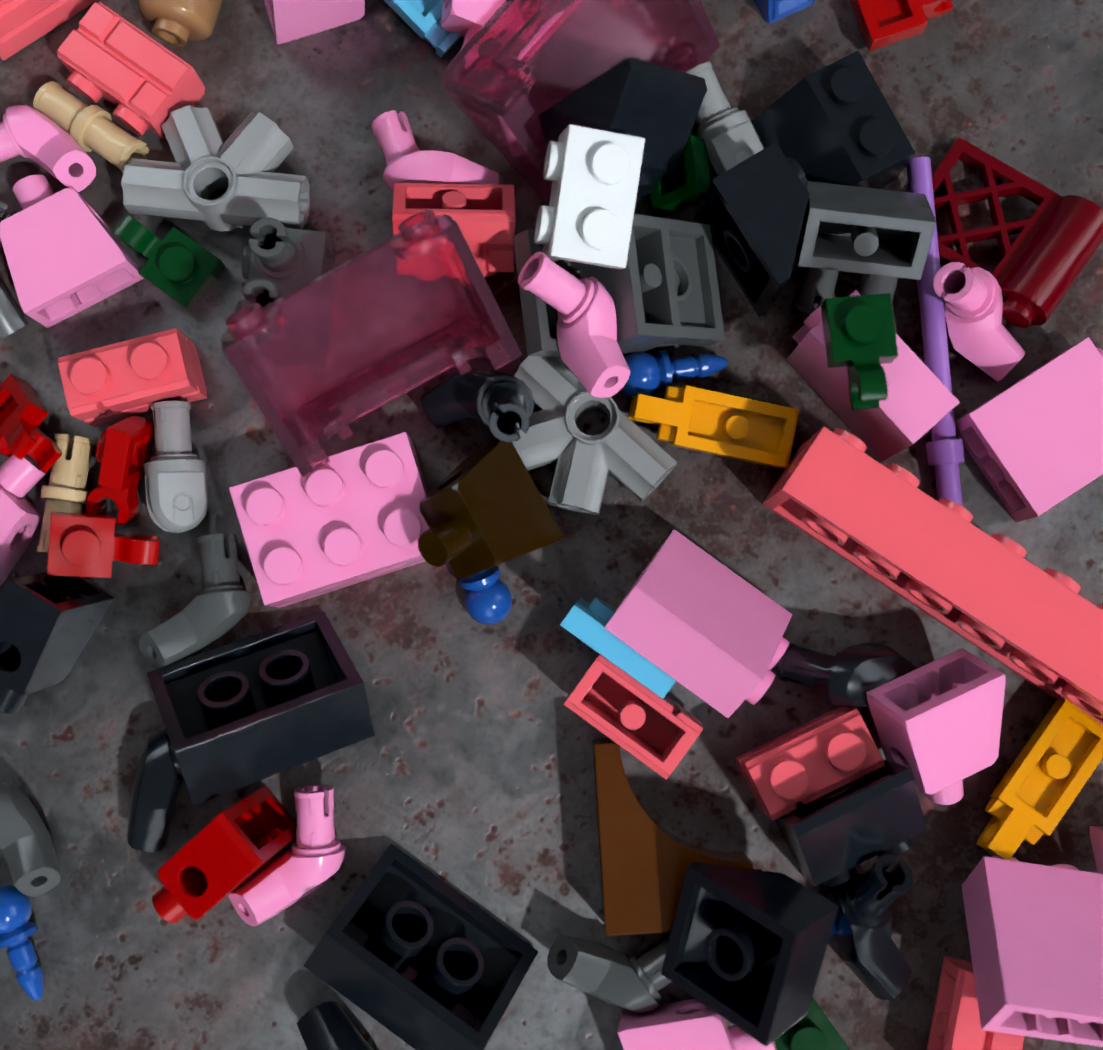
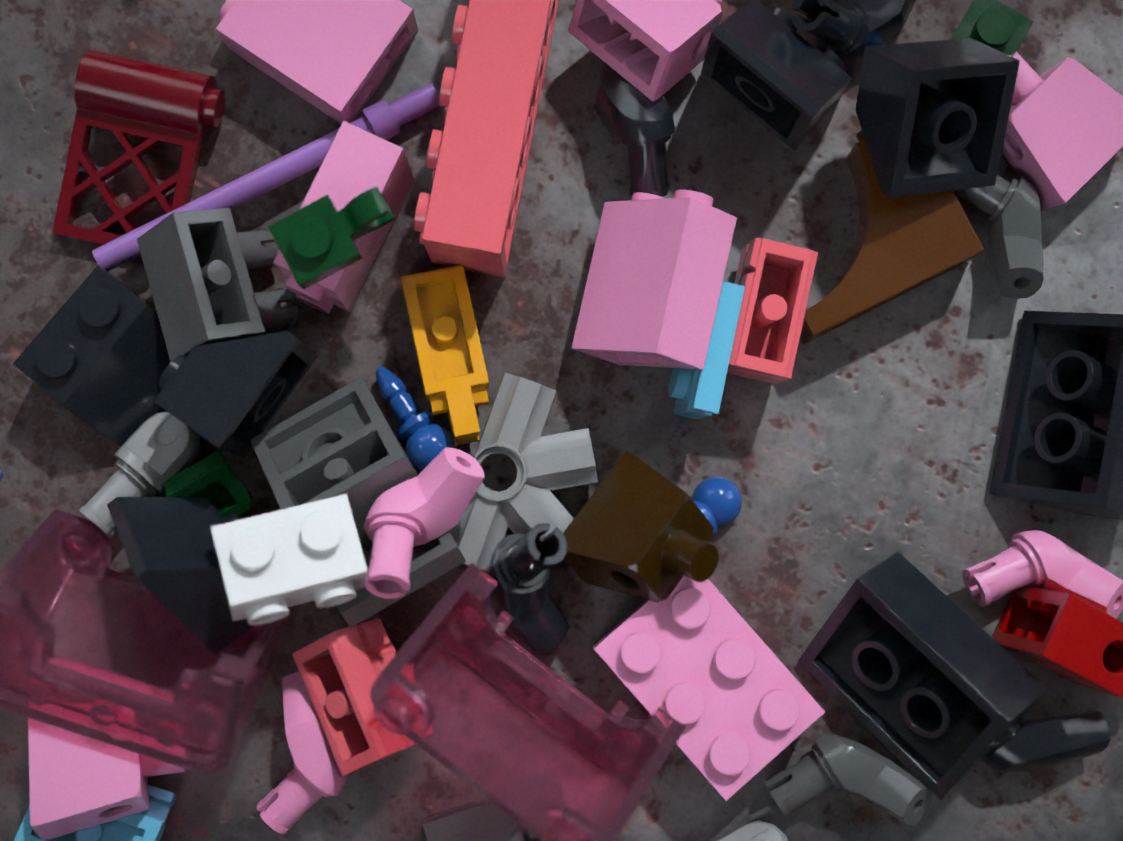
camera: 115 degrees left, 0 degrees up
coral brick [735,706,885,821] -> none
bright pink arm [933,262,1026,382] -> none

